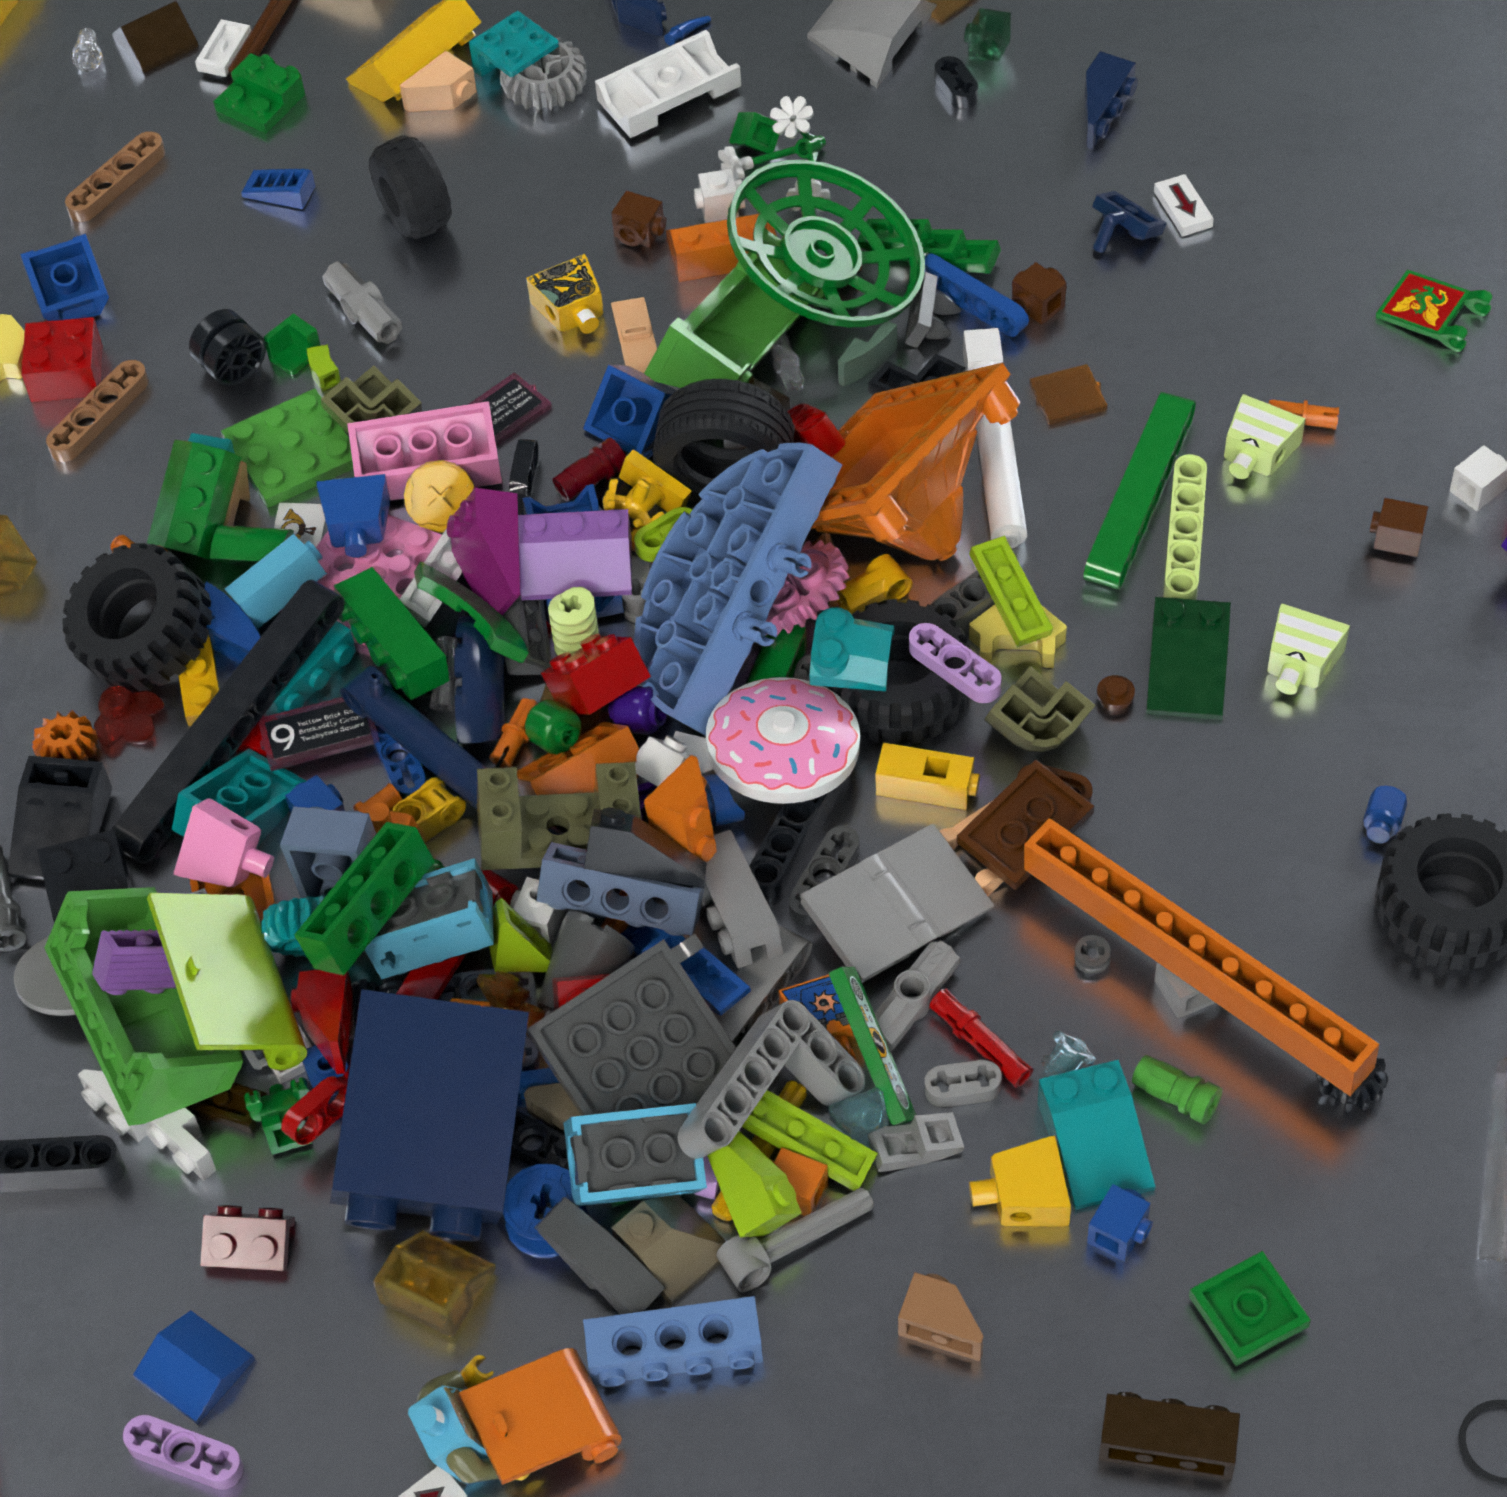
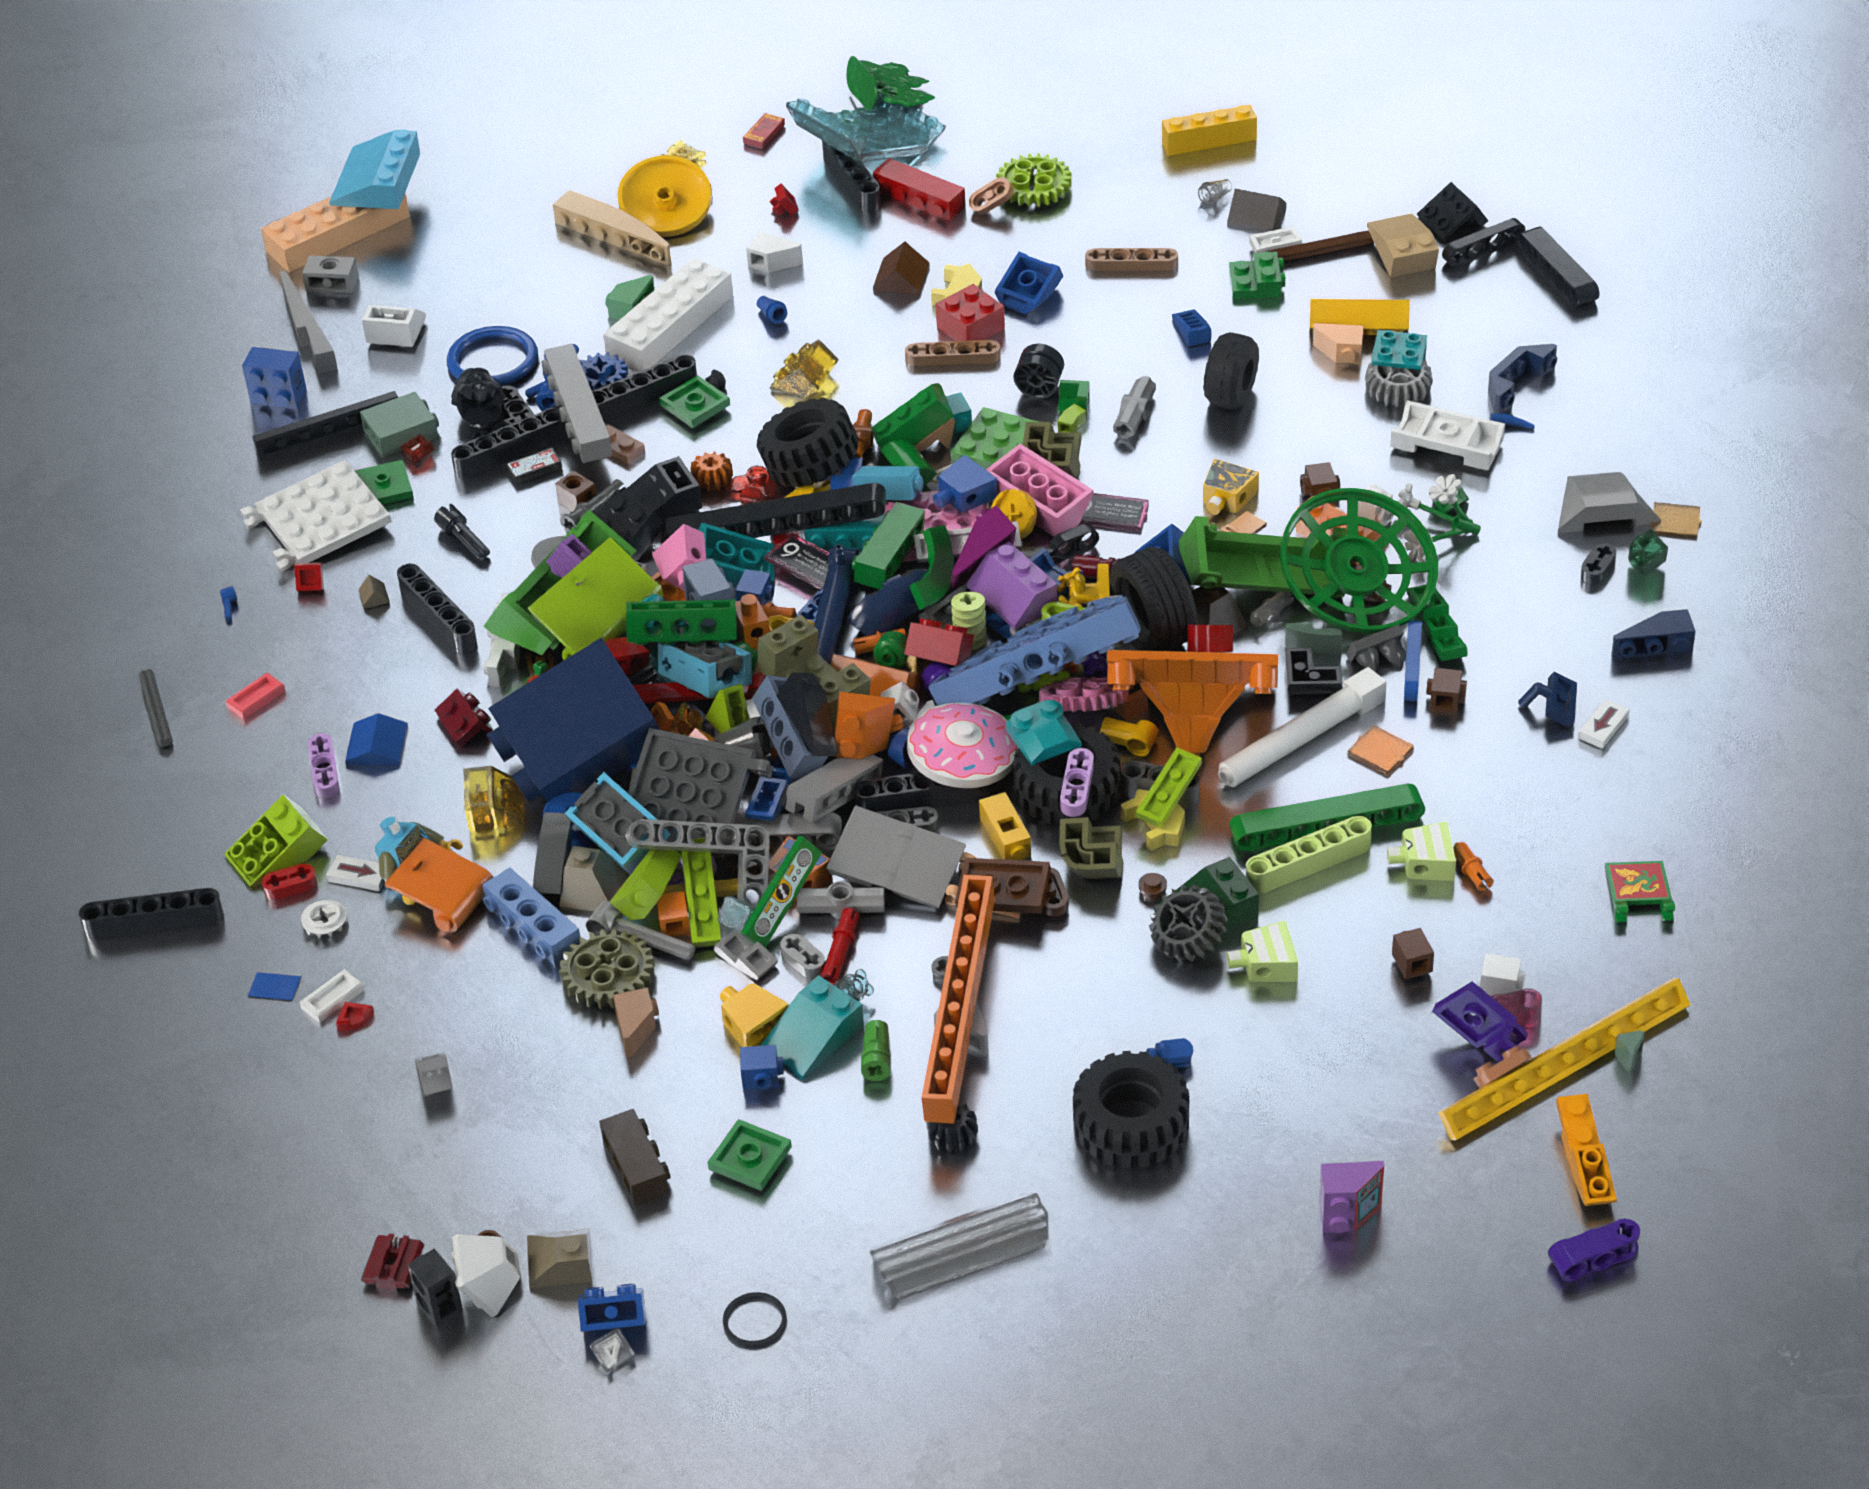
camera: 55 degrees right, 10 degrees down
none -> olive gear [559,929,655,1009]
none -> dark grey gear [1148,884,1228,962]

